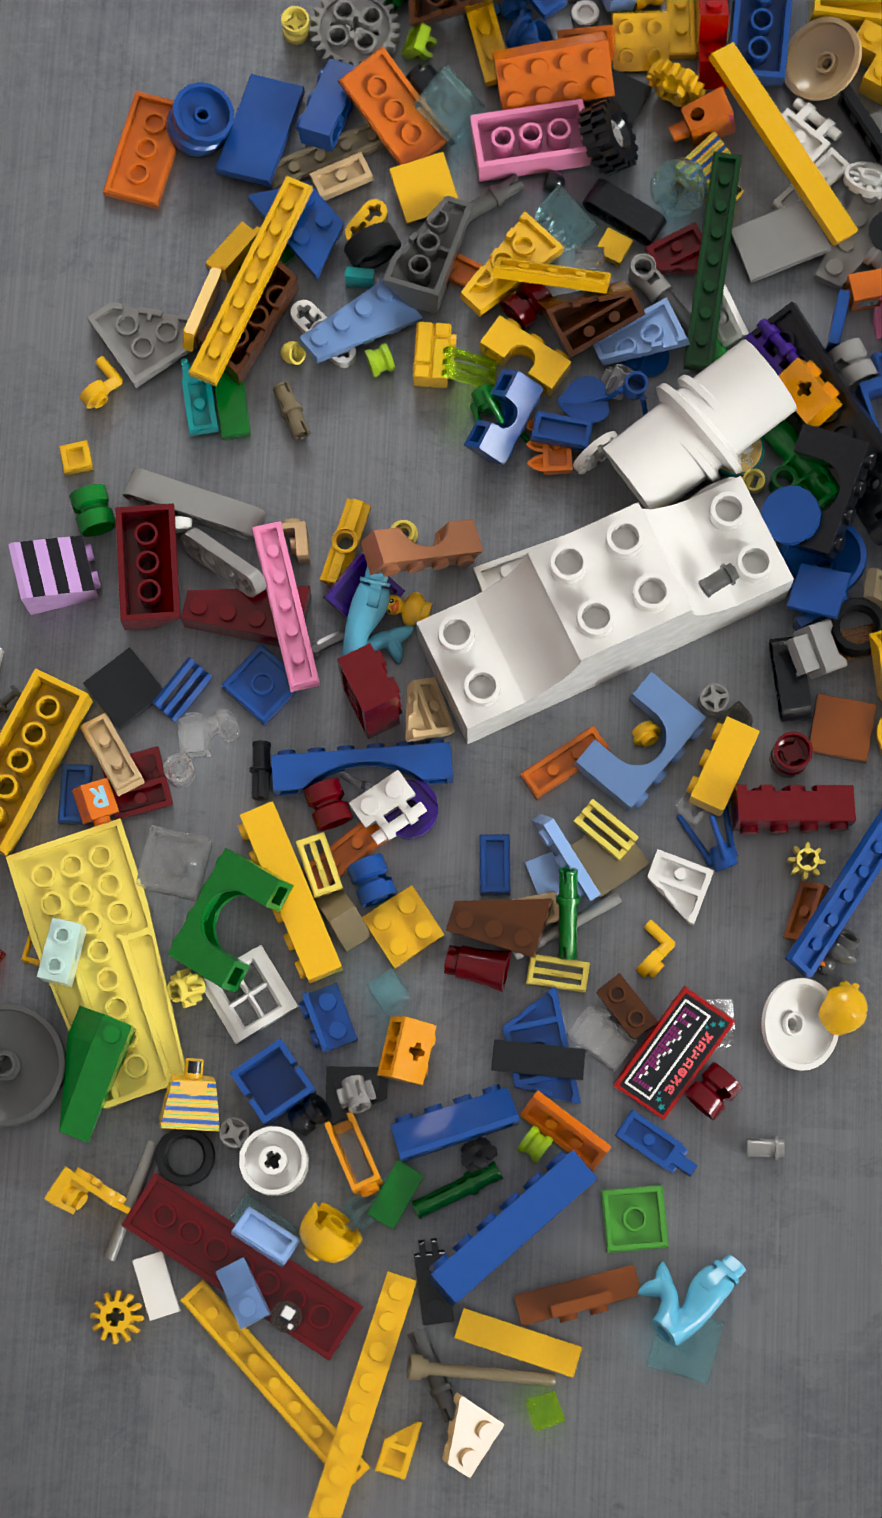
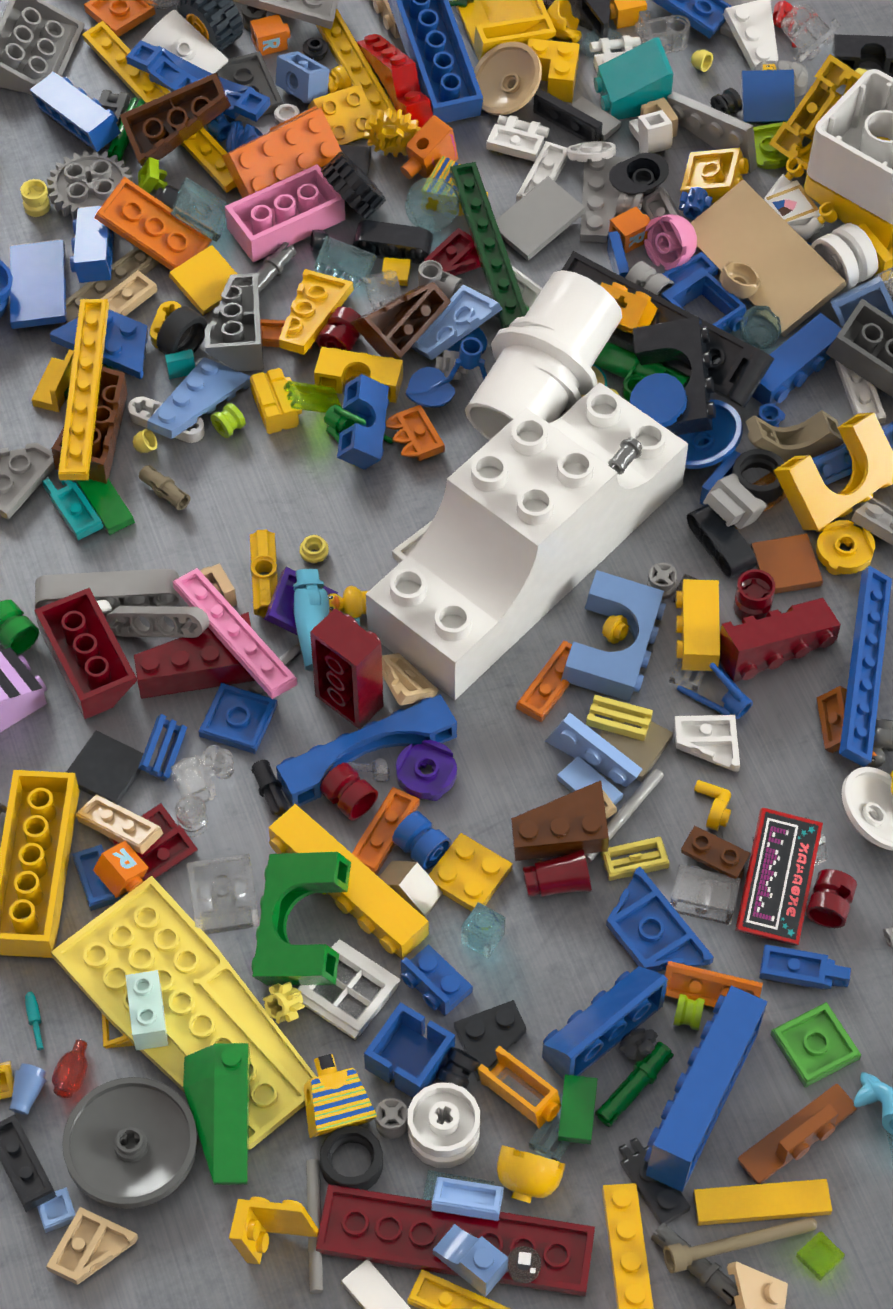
camera: 25 degrees left, 20 degrees down
yellow tile [182,267,222,352] -> none
light yellow tile [296,832,344,899] -> none
light grey gear [336,1075,376,1114] -> none
white plate [349,770,427,845] -> none
nougat arch [361,519,483,577] -> none
light orange brick [377,1016,437,1085] -> none
blue tile [479,834,511,895] -> none
black tile [491,1039,586,1081] -> none
yellow tile [492,257,611,294] -> none
blue tile [531,411,594,451] -> none
green pin [556,867,580,960] -> none
white wheel [573,431,618,474] -> none
yellow tile [708,42,859,247] -> none
blue piece [786,563,852,619] -> none
light yellow gear [786,842,826,881] -> none

